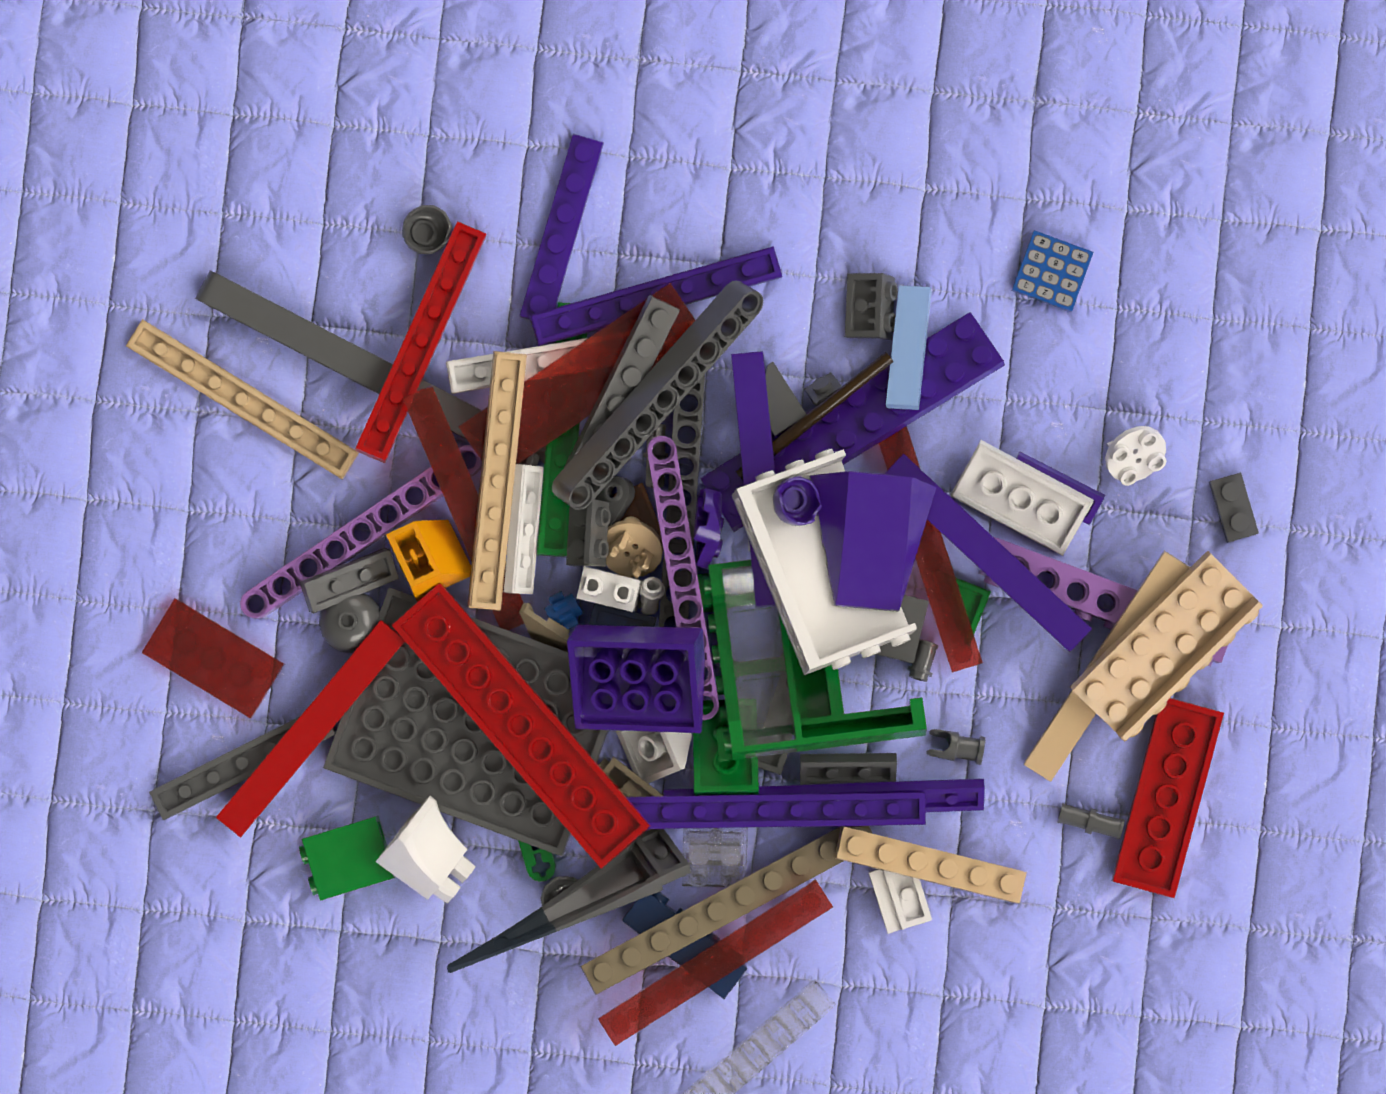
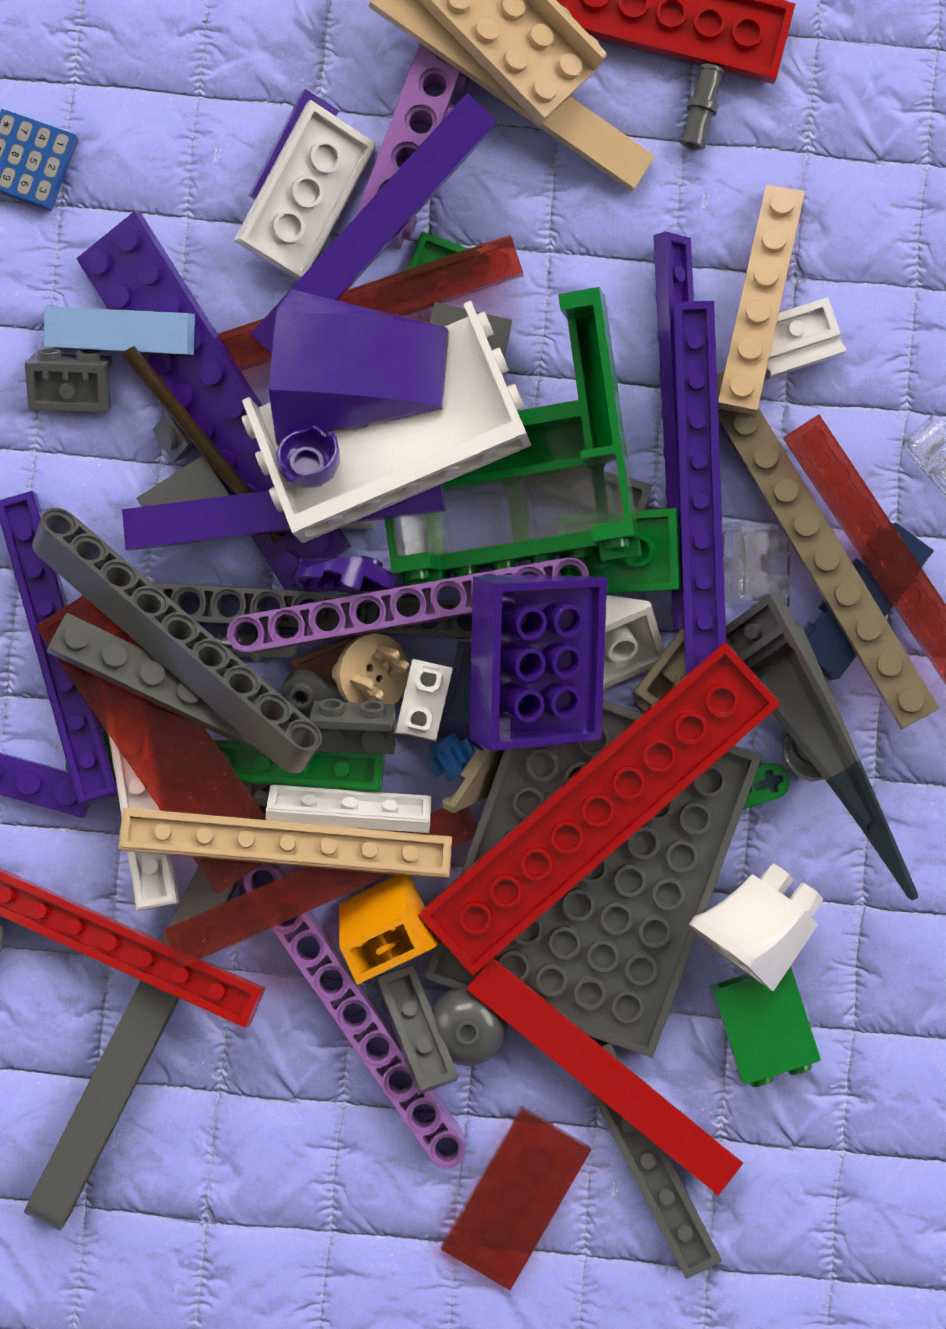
camera: 90 degrees left, 0 degrees up
tan tile [126,319,359,480] -> none
white pin [638,577,665,615] -> none
dark grey plate [800,753,897,785] -> none
dark grey pin [907,639,939,682] -> none
dark grey piece [926,729,985,765] -> none
white plate [1105,426,1167,486] -> none

